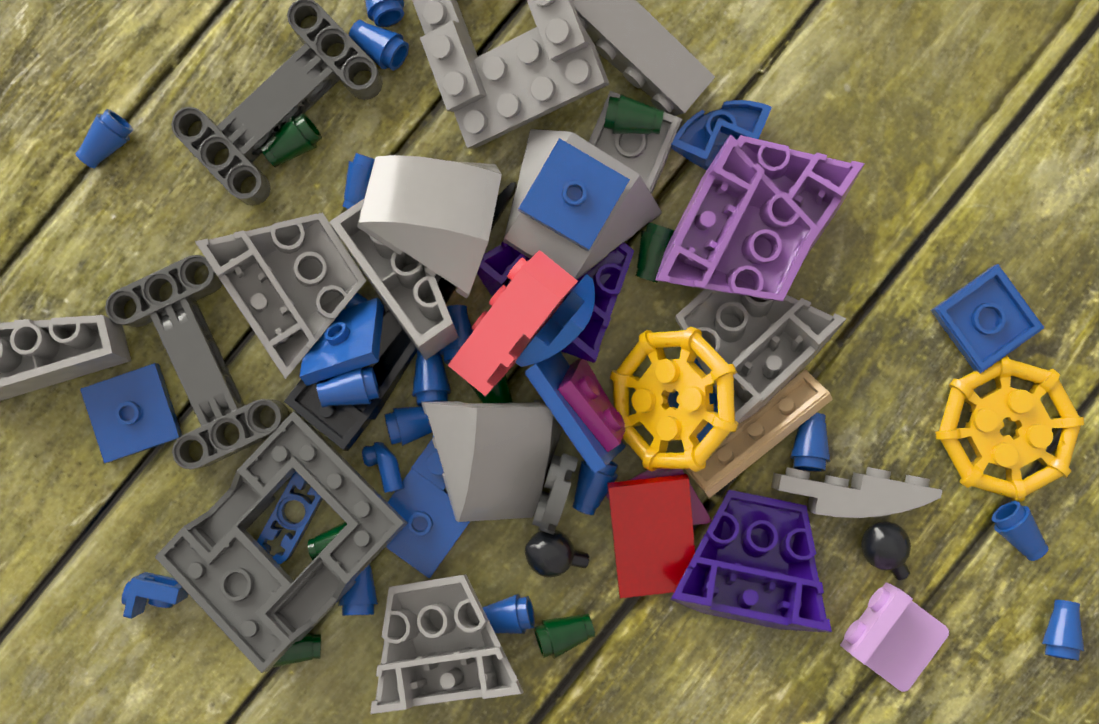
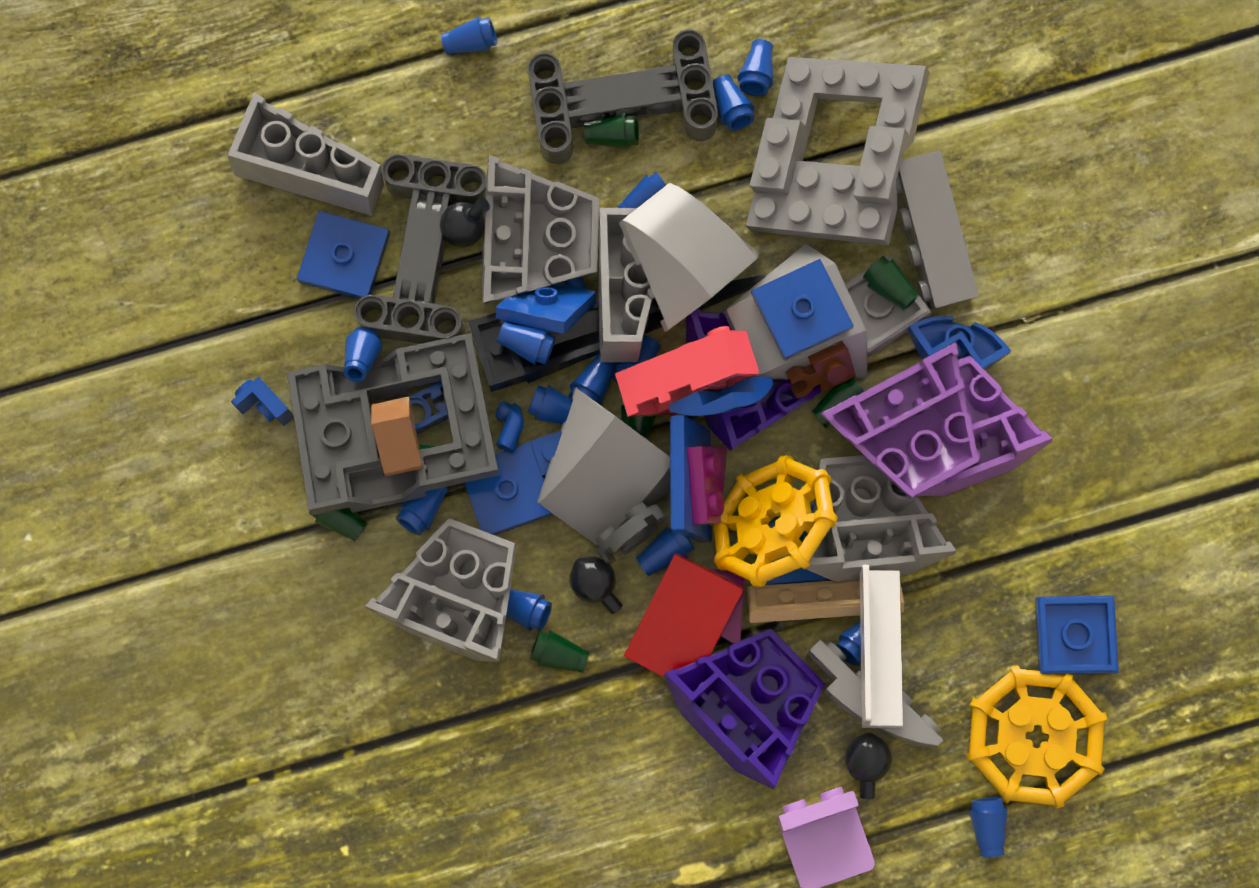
camera: 40 degrees right, 10 degrees down
none -> blue cone [343,327,382,382]
none -> medium nougat slope [371,397,423,477]
none -> black piece [439,198,490,247]
none -> reddish brown plate [785,341,856,398]
none -> white panel [859,565,903,728]

